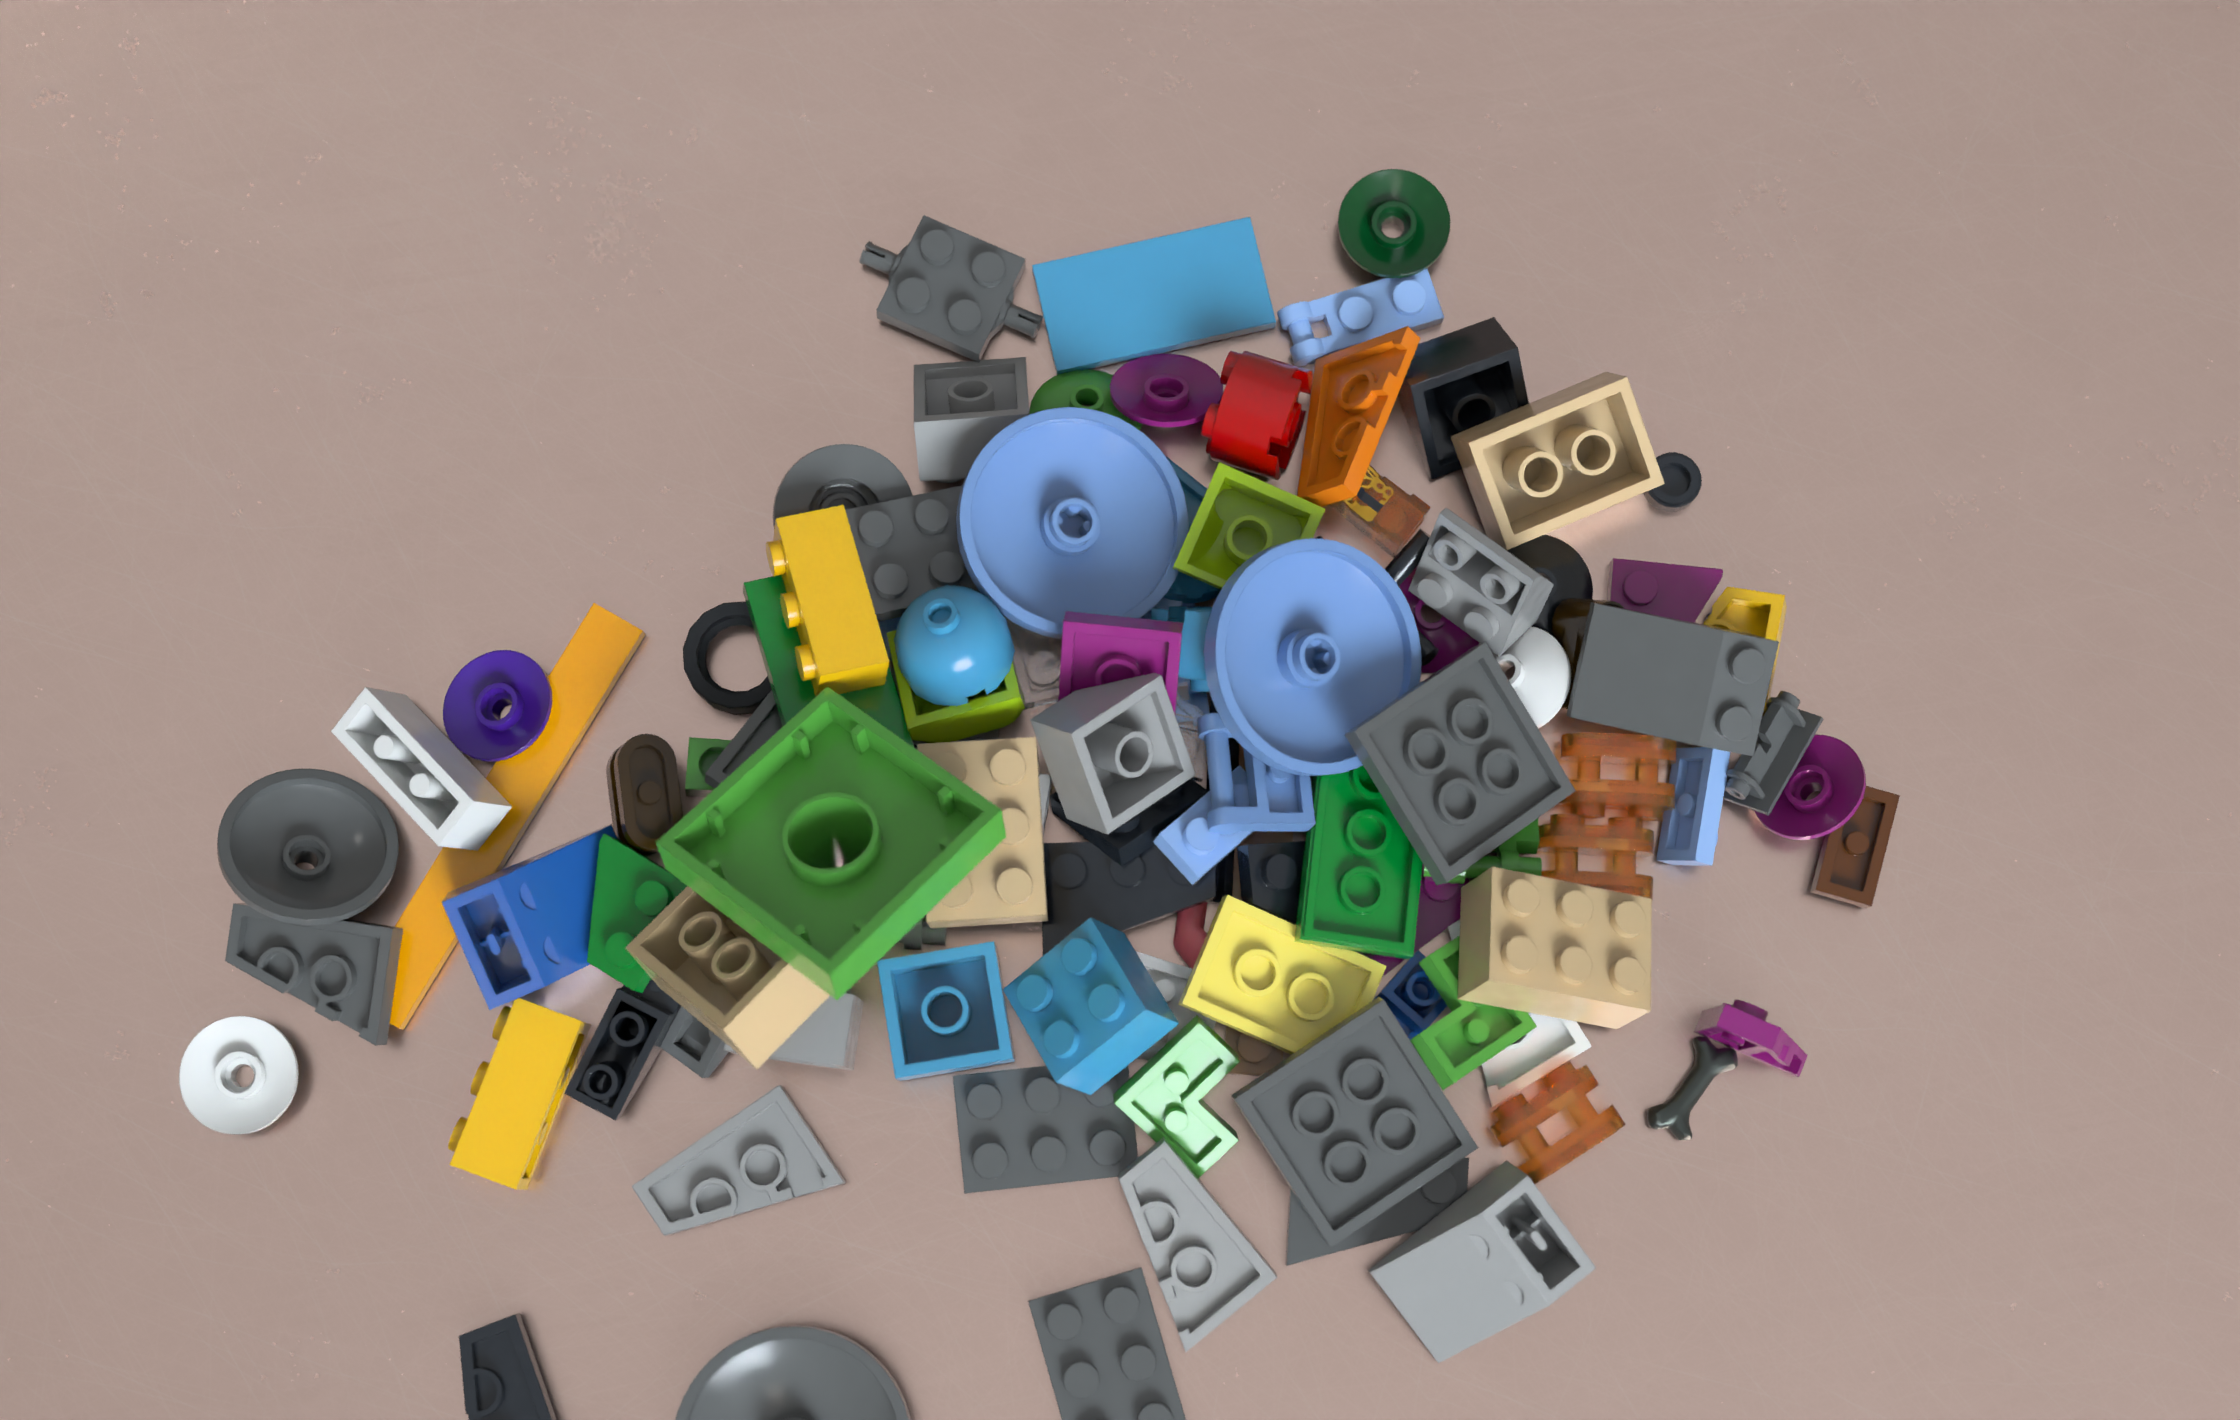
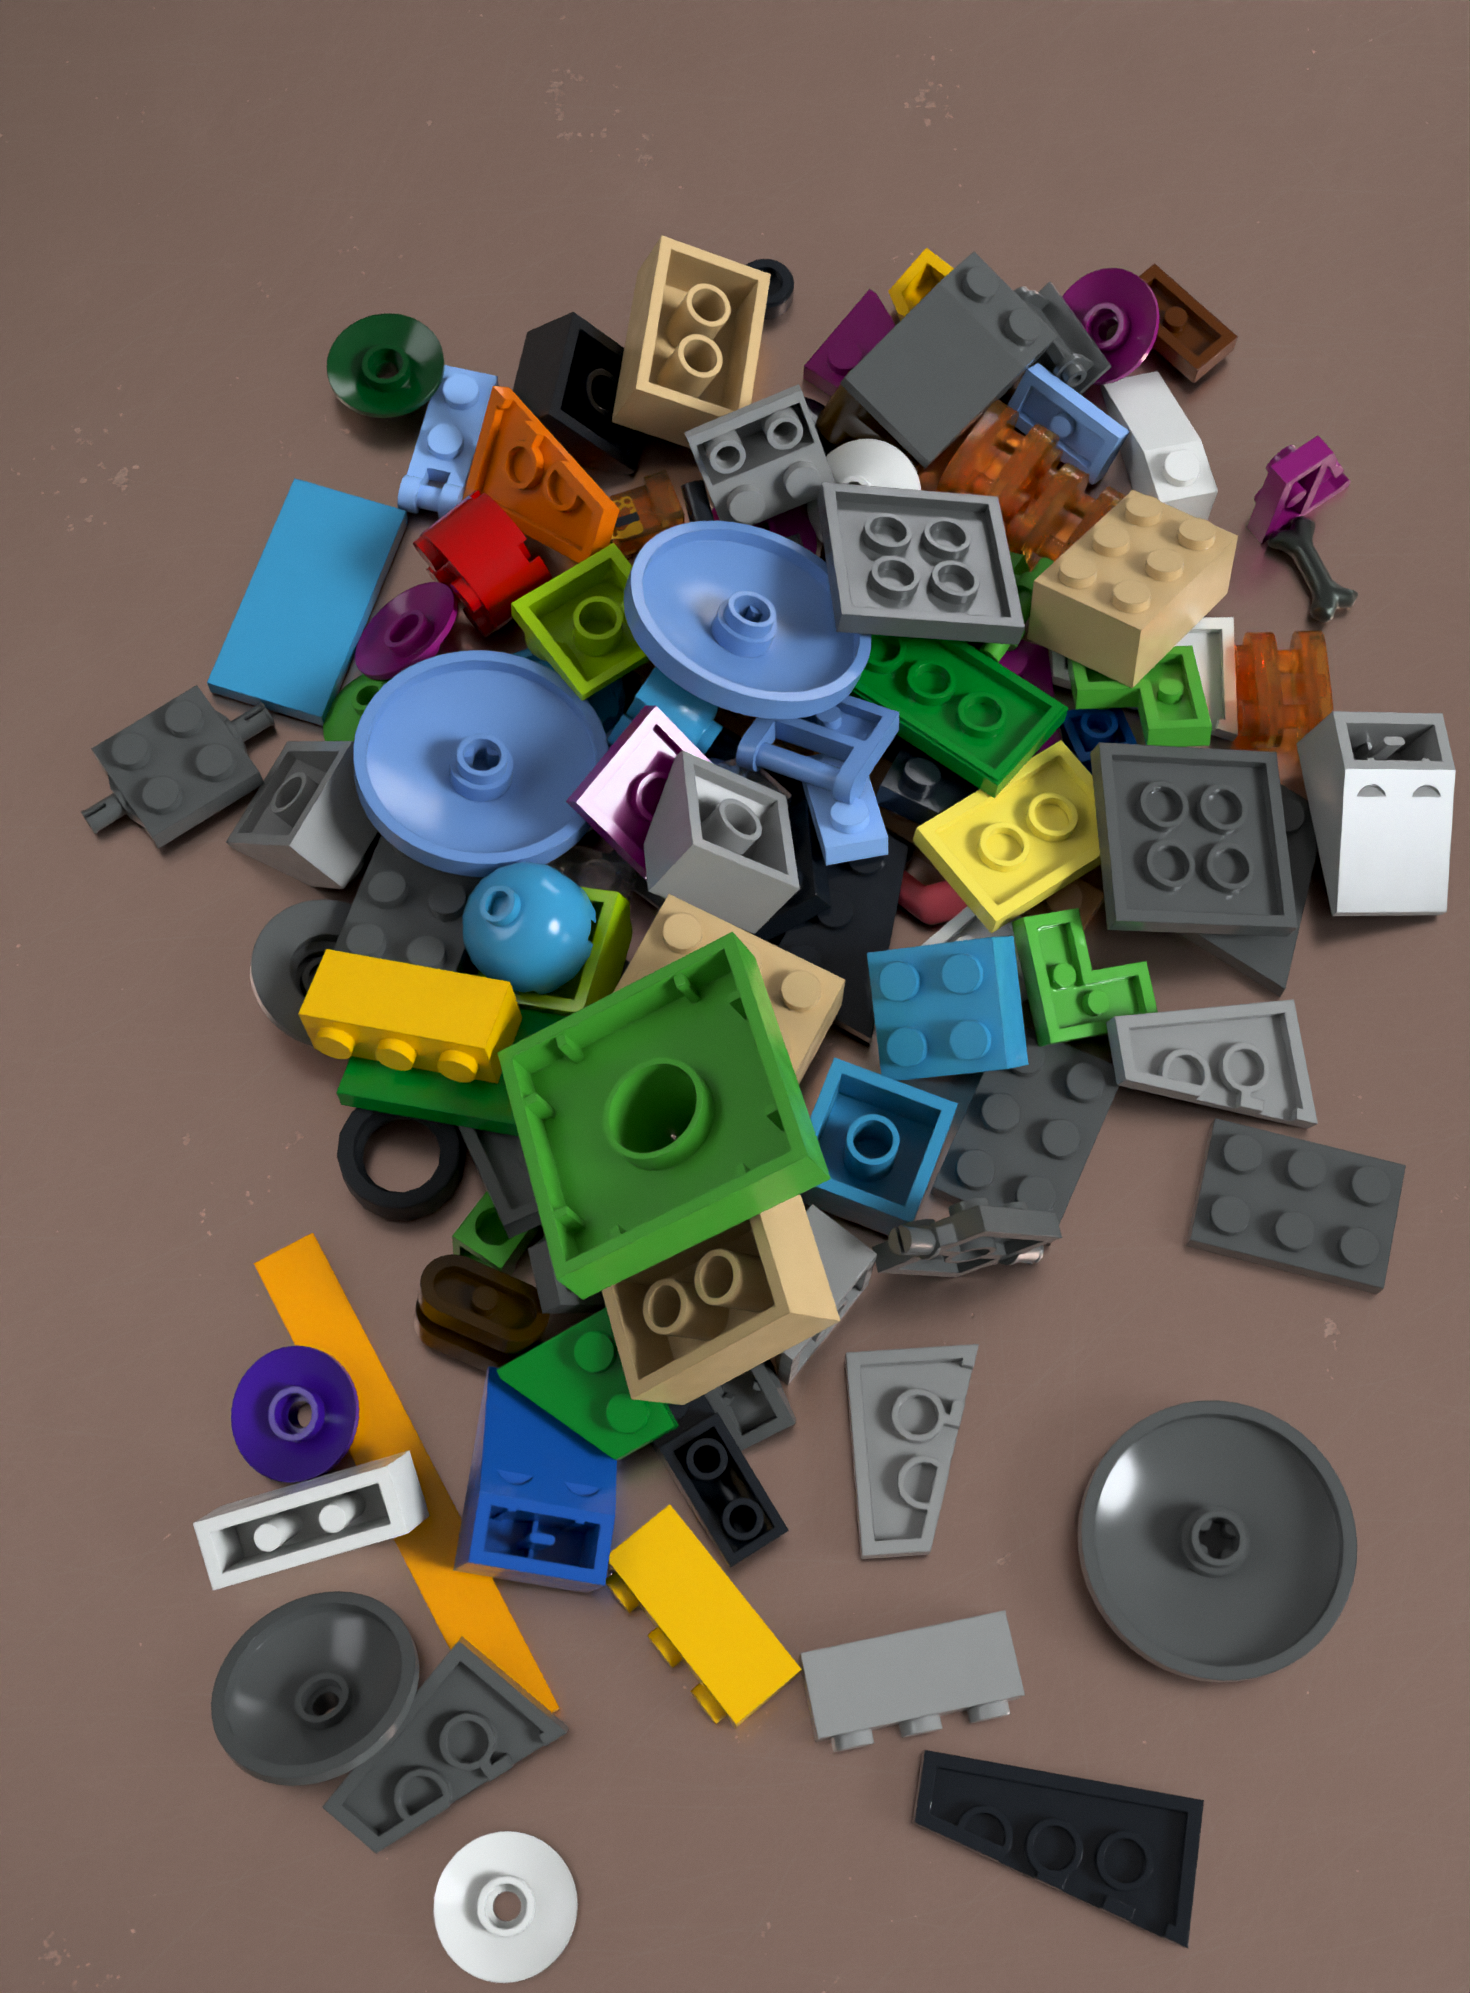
camera: 60 degrees left, 10 degrees down
none -> light grey brick [798,1610,1025,1752]
none -> dark grey plate [872,1198,1062,1278]
none -> white slope [1100,371,1218,520]

